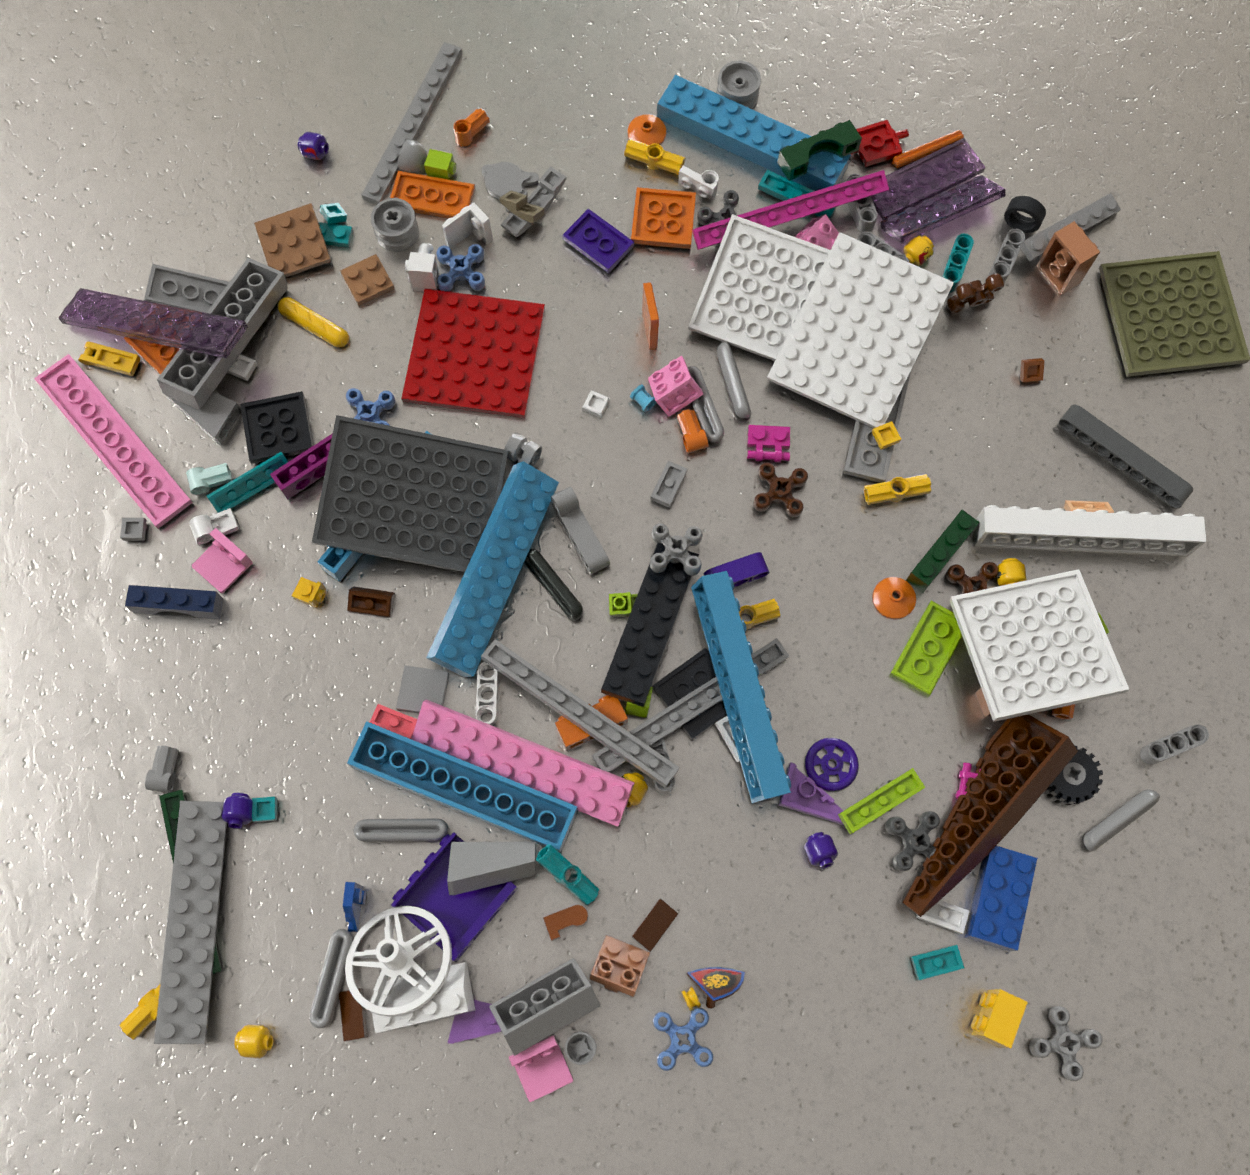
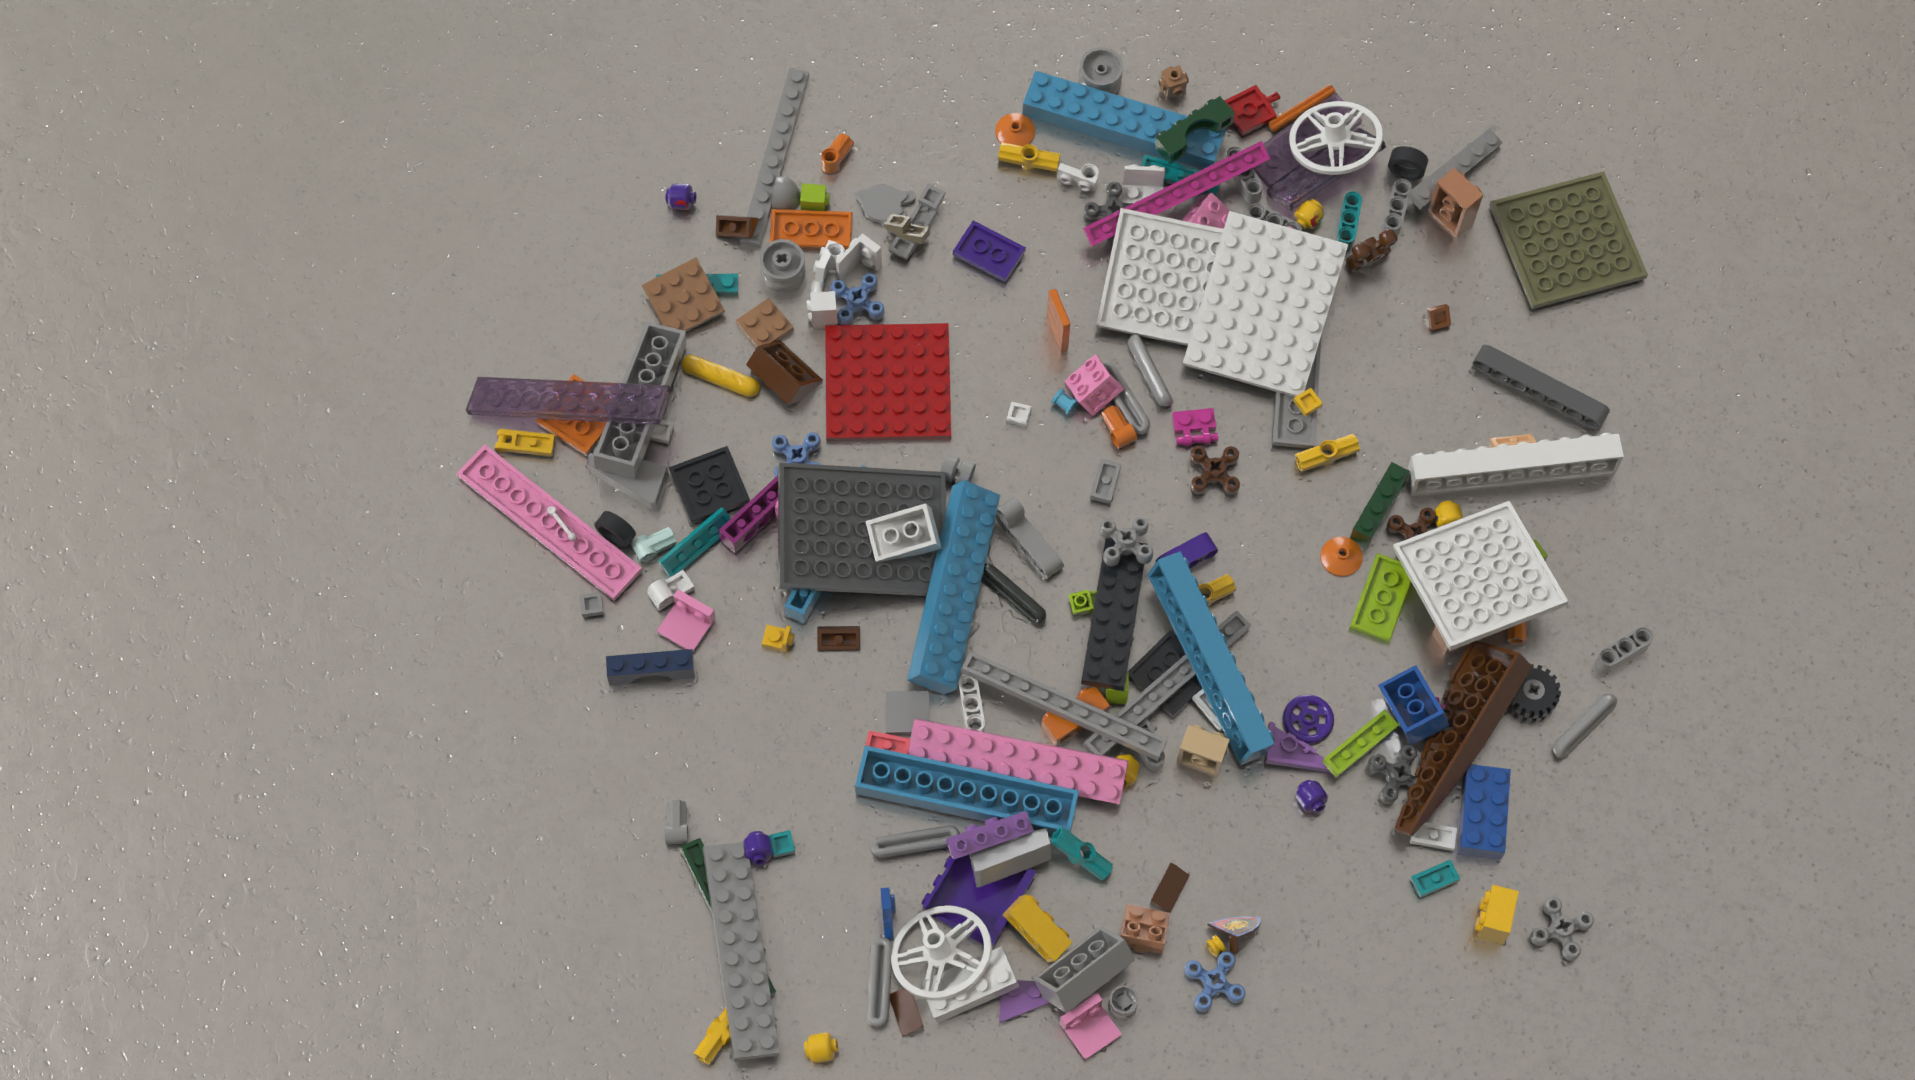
camera: 10 degrees left, 5 degrees down
light grey tile [144,264,229,317] -> none
teal plate [319,203,347,224] -> none
dark orange leg [543,905,588,941] -> none
orange plate [631,187,696,249] -> none
none -> white hinge [547,506,576,541]
none -> black tyre [594,511,636,548]
none -> reddish brown slope [716,215,758,238]
none -> reddish brown slope [746,340,823,405]
none -> white plate [813,240,845,283]
none -> white slope [865,503,942,562]
none -> medium lavender bracket [946,811,1033,859]
none -> yellow brick [1003,894,1073,963]
none -> white bracket [1122,164,1165,206]
none -> medium nougat brick [1158,65,1189,100]
none -> tan brick [1177,725,1230,776]
none -> white wheel [1289,101,1383,175]
none -> blue brick [1378,665,1450,746]

